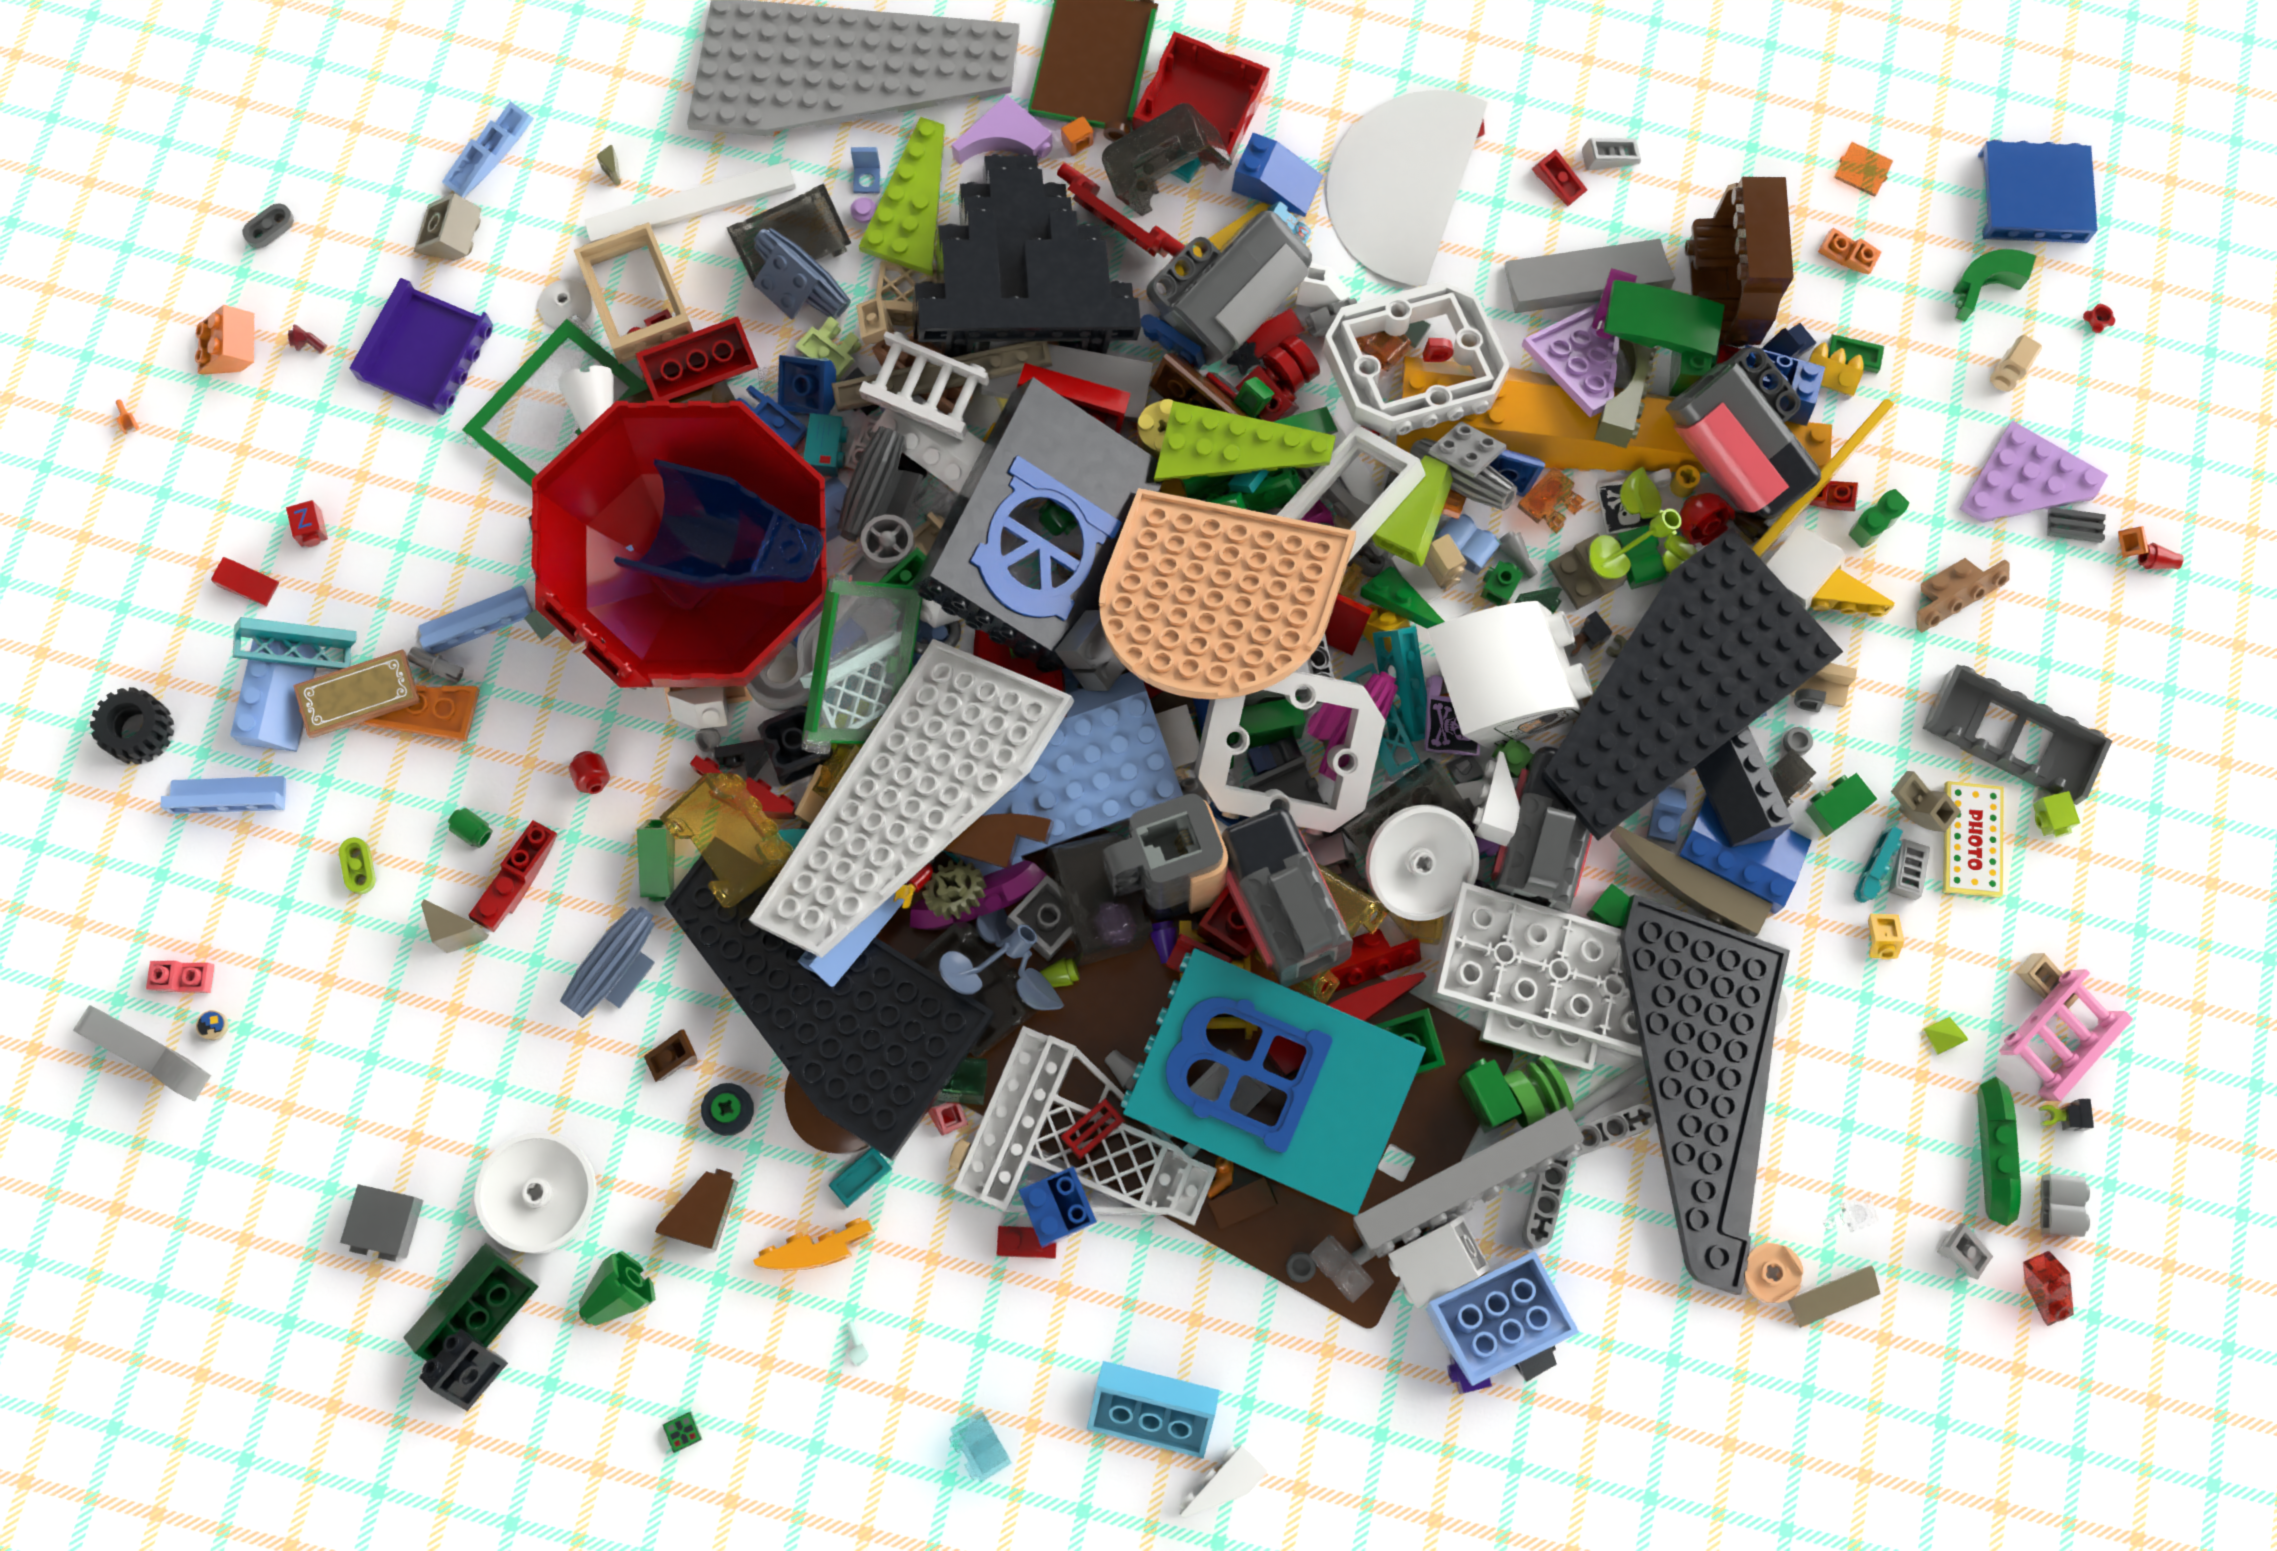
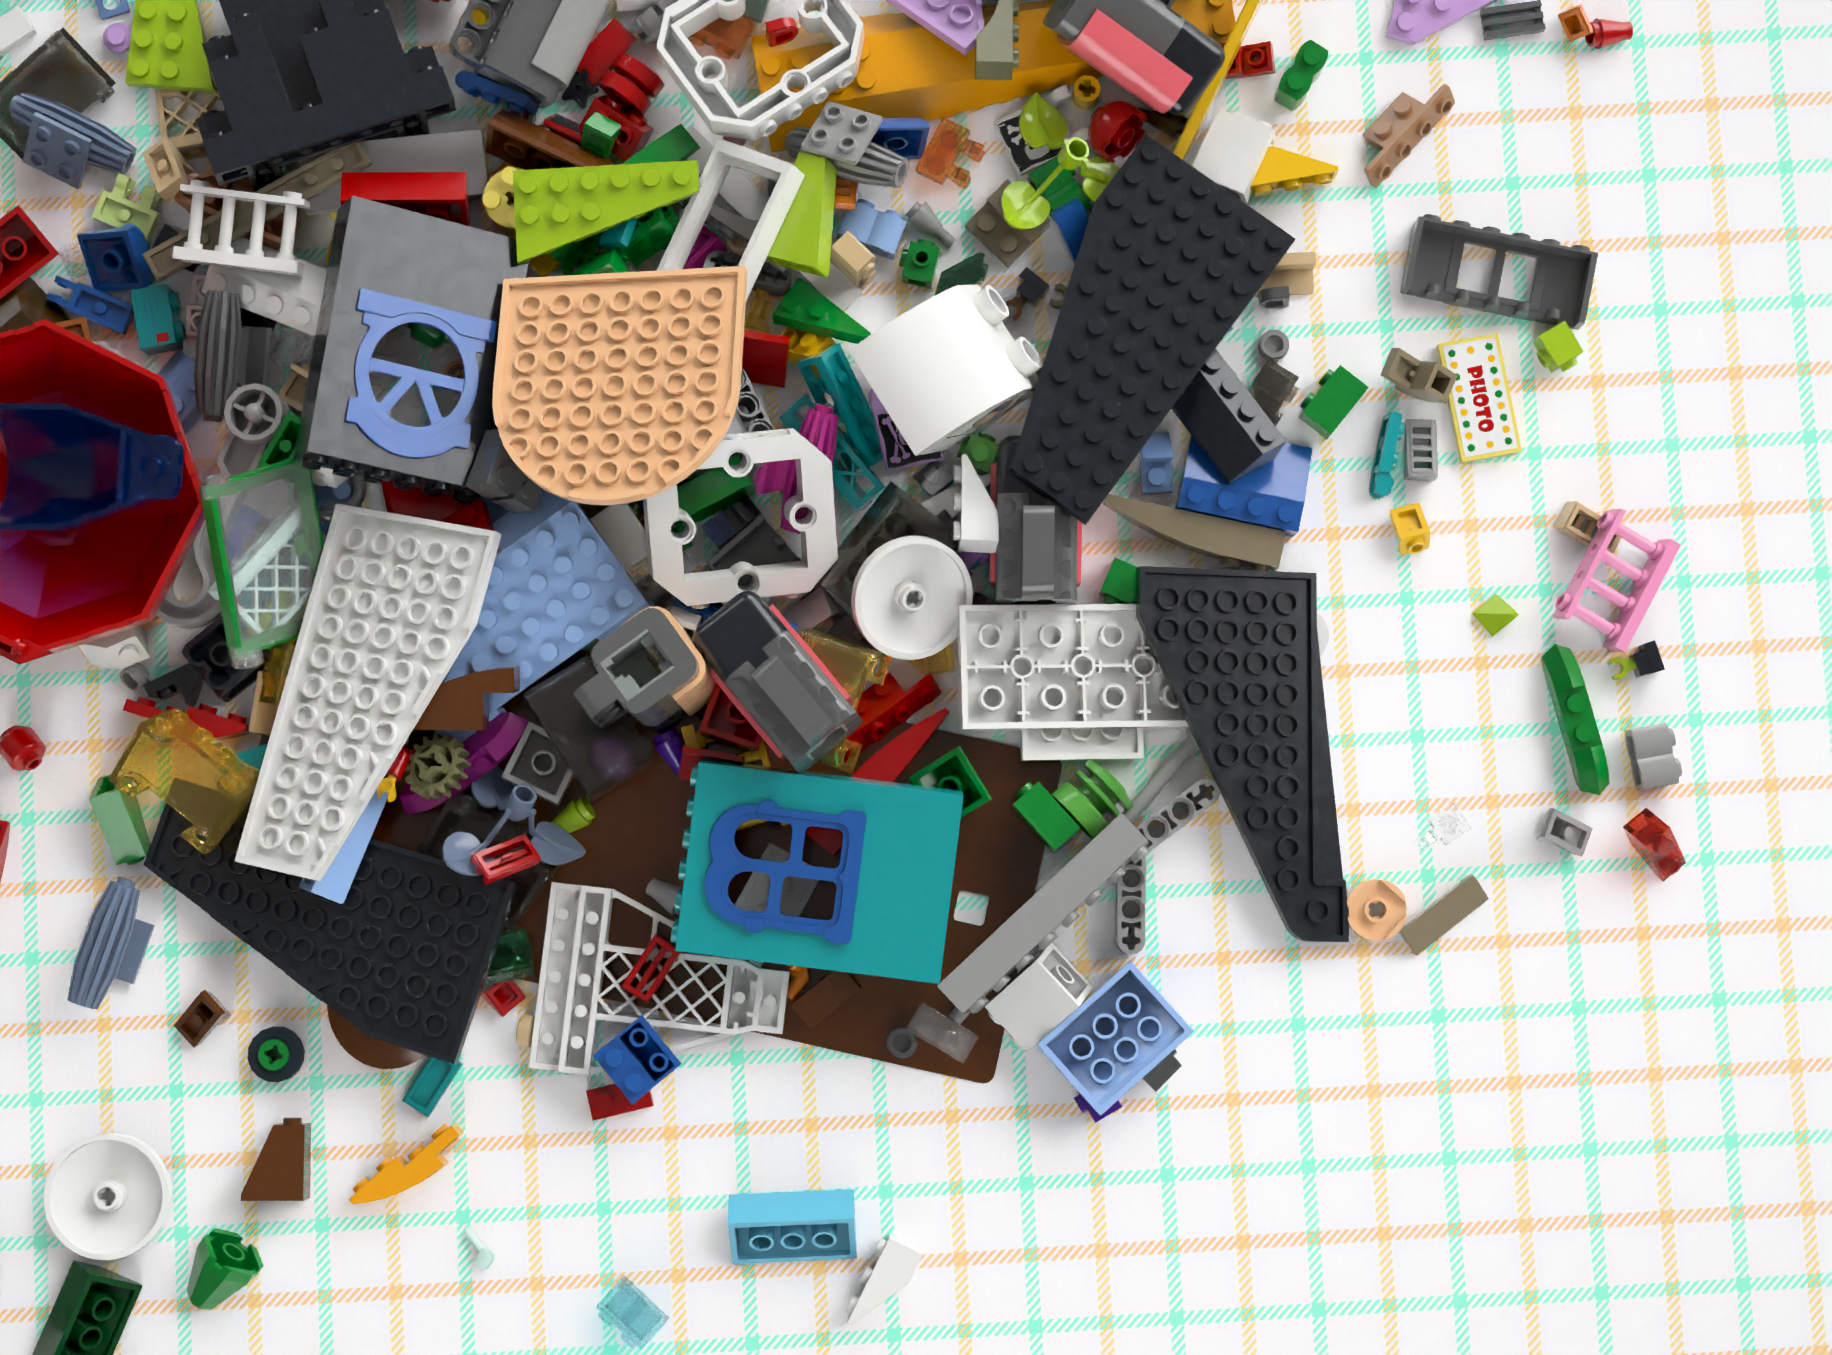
camera: 10 degrees left, 10 degrees up
none -> red tile [470,834,541,885]
none -> blue tile [1051,198,1089,264]

